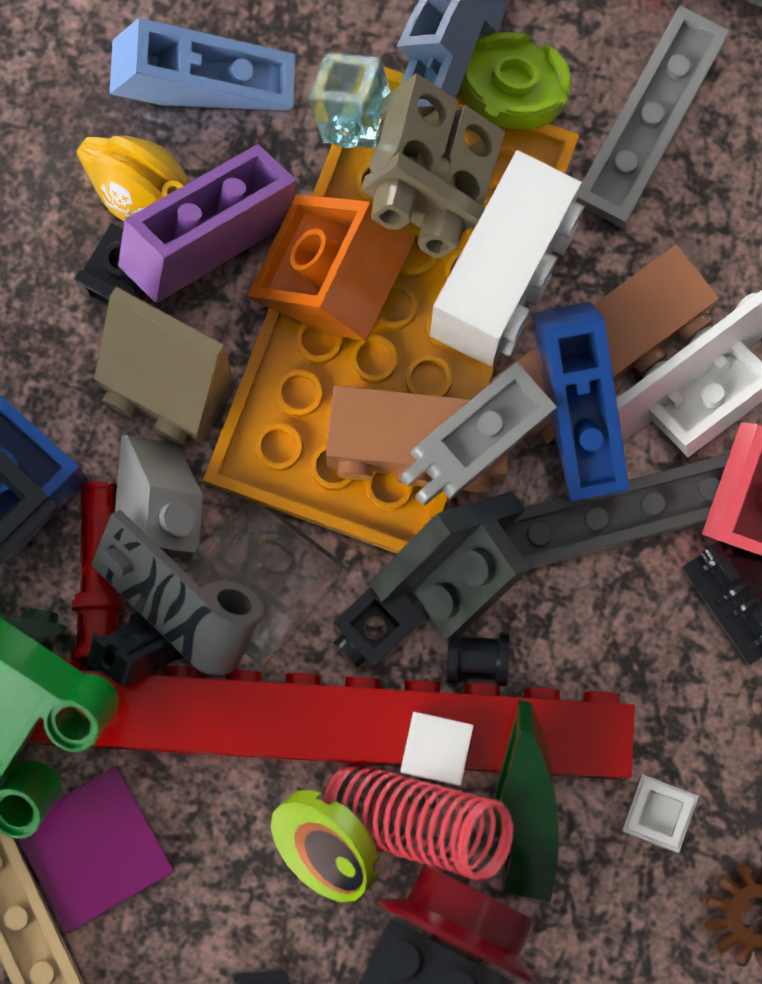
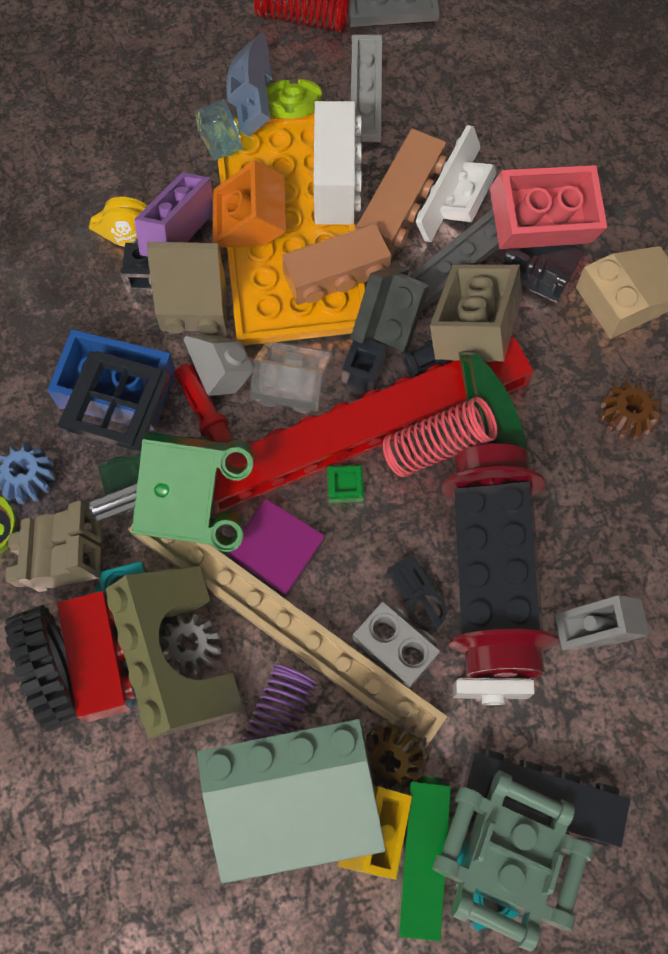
camera: 25 degrees left, 10 degrees down
black piece [87,611,185,686] -> none
dark grey door [91,510,264,675] -> none
light blue slope [110,18,295,111] -> none
lime tile [271,790,379,902] -> none
dark tan hips [361,73,505,259] -> none
light grey hinge [399,362,557,506] -> none
white tile [400,712,473,786] -> none
blue slope [532,302,630,502] -> none
white tile [620,774,699,853] -> none
none -> green tile [327,465,364,503]
none -> dark tan brick [430,265,522,362]

